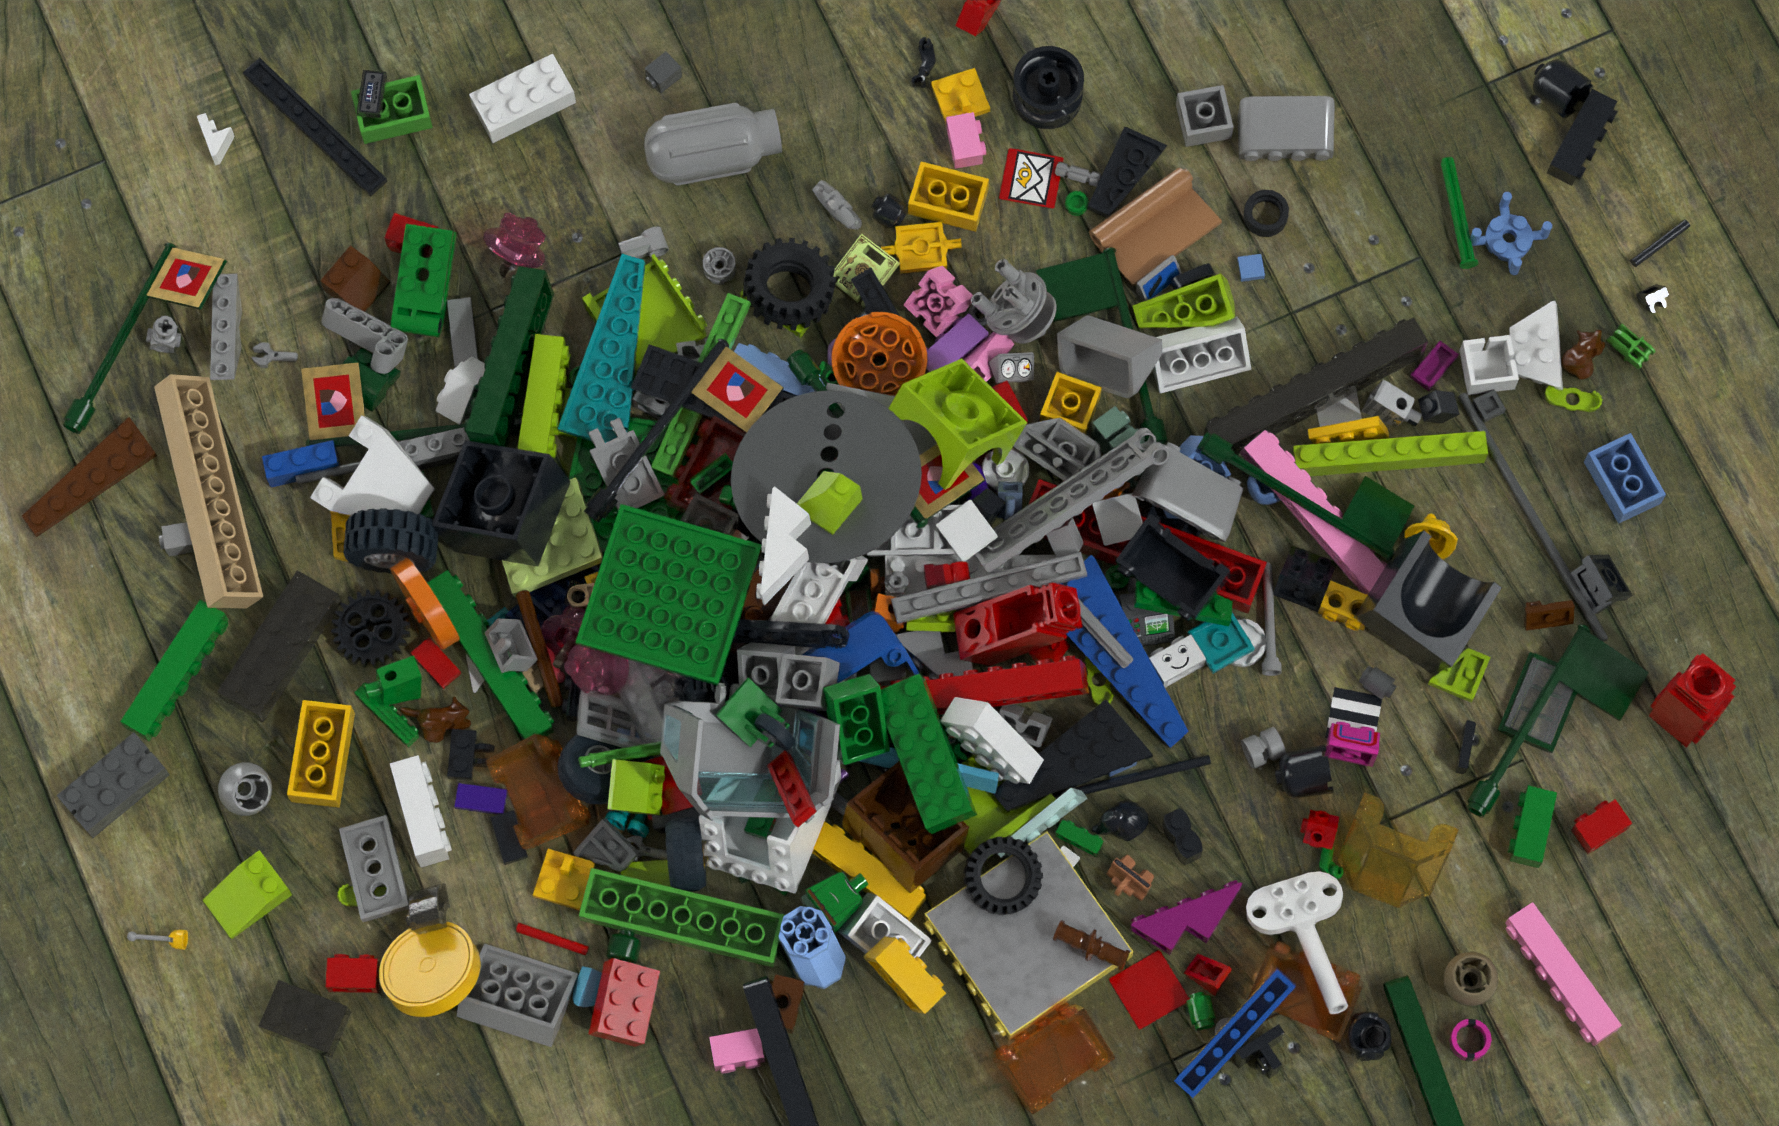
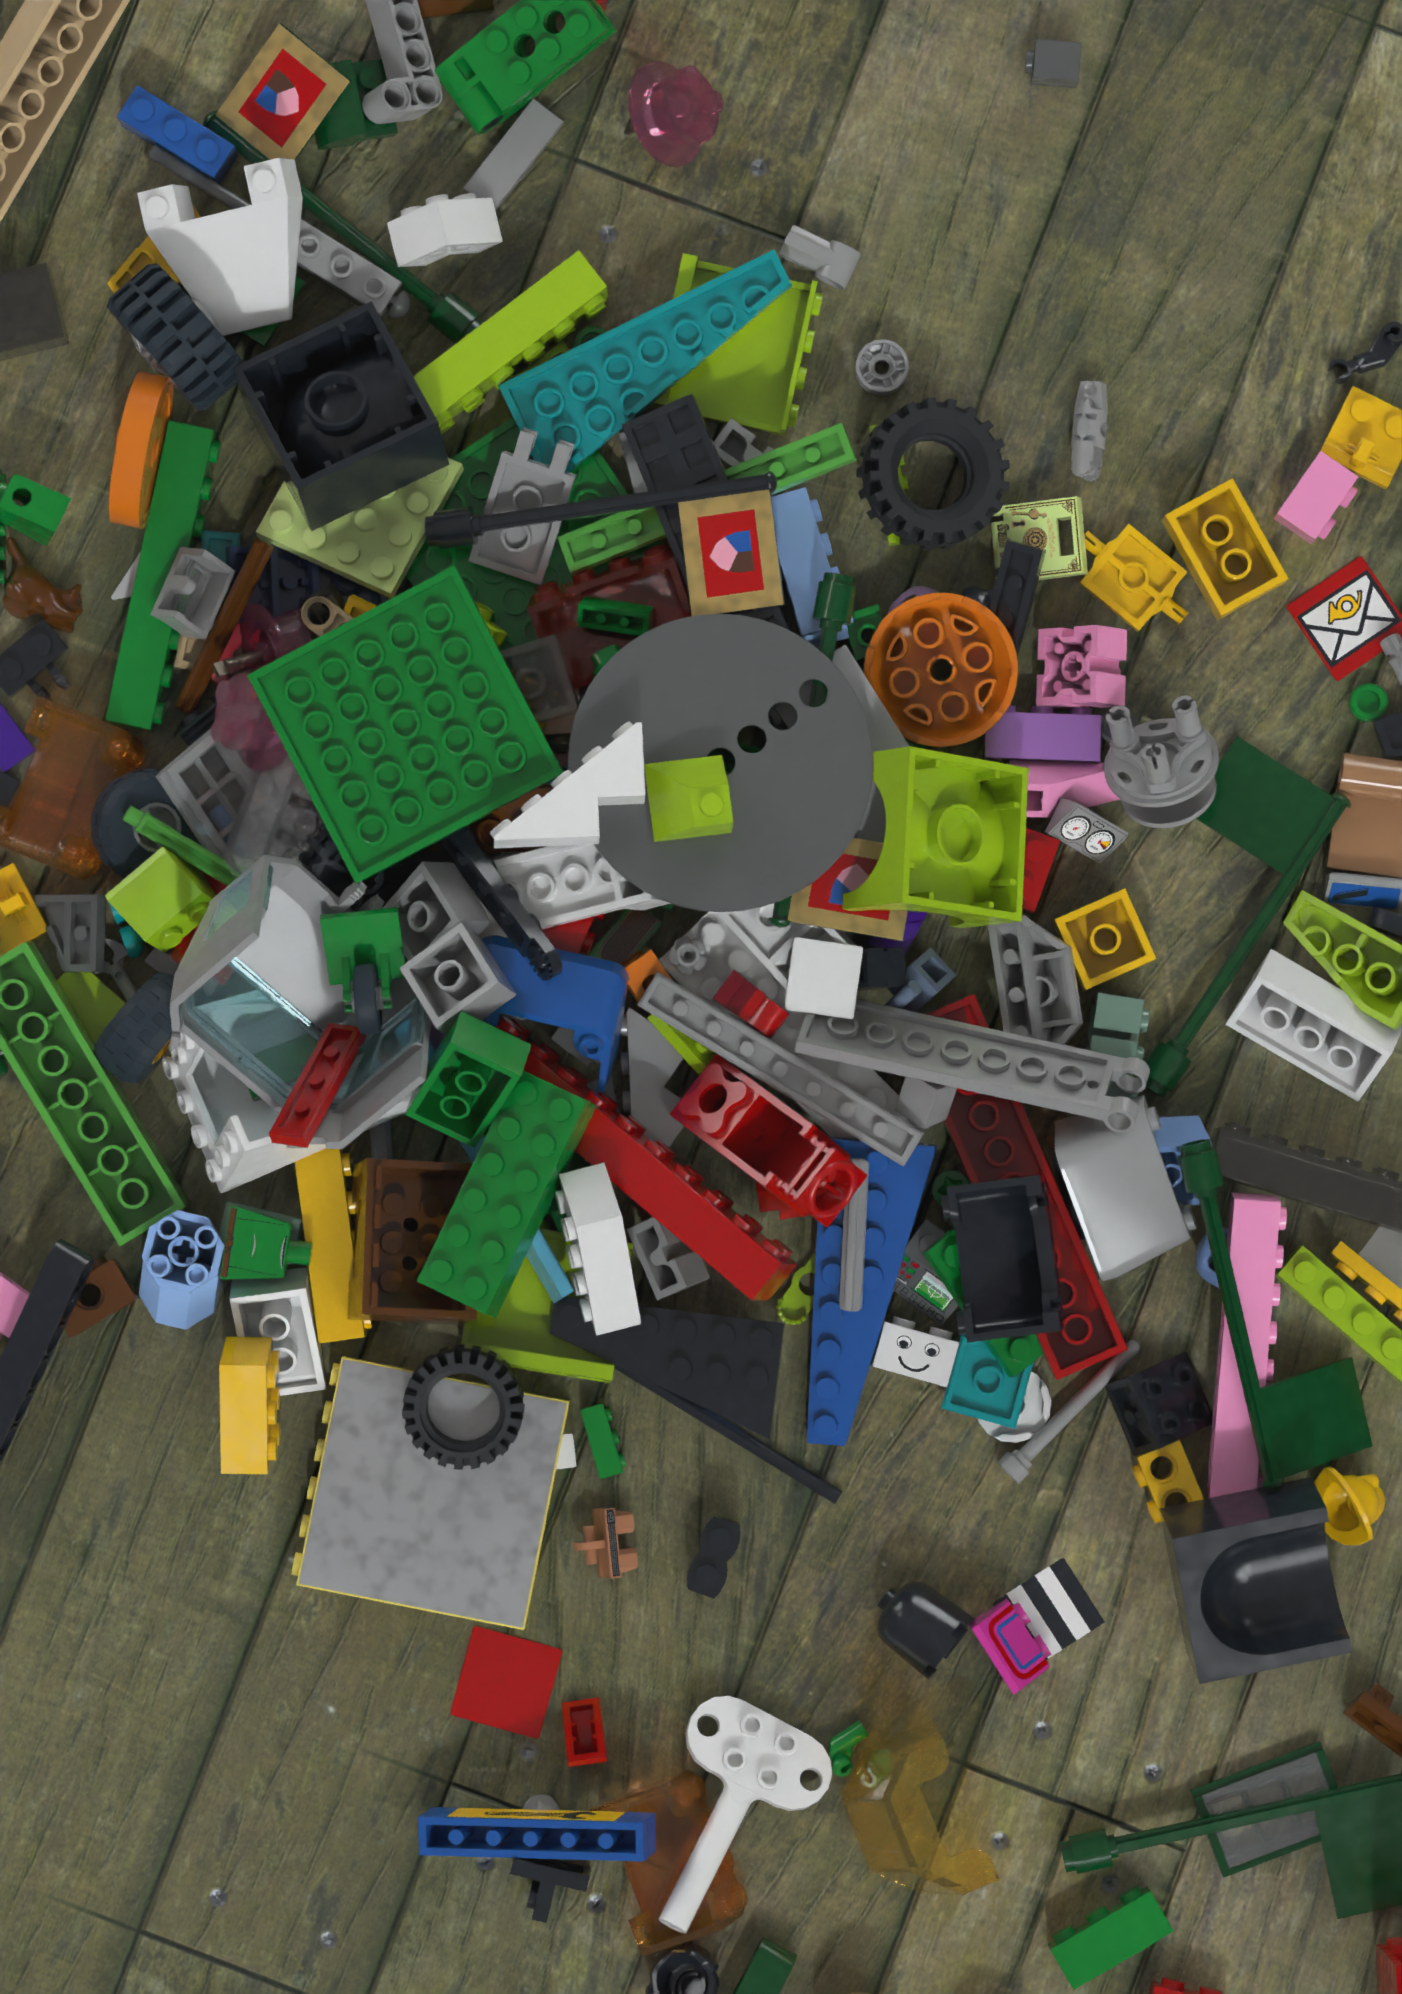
camera: 45 degrees right, 15 degrees up
black gear [331,589,411,668] -> none
red tile [411,637,462,689] -> none
dark green brick [464,266,554,447] -> none
light grey piece [644,103,782,185] -> none
dark orange plate [869,568,885,600] -> none
black head [871,193,907,228] -> none
white tile [982,447,1029,493] -> none
clear orange windscreen [992,1002,1115,1115] -> none
light aqua wing [998,788,1088,858] -> none
reddish brown piece [1053,920,1130,971] -> none
light grey windscreen [1057,315,1162,398] -> none
white sticker [1092,493,1143,546] -> none
black hair [1092,800,1149,841] -> none
magenta slope [1130,880,1243,955] -> none
green brick [1186,992,1216,1031] -> none
light grey wheel [1241,727,1286,769] -> none
red brick [1300,810,1339,850] -> none
dark grey brick [1359,666,1397,700] -> none
lime wing [1428,648,1491,703] -> none
black tile [1455,720,1476,774] -> none

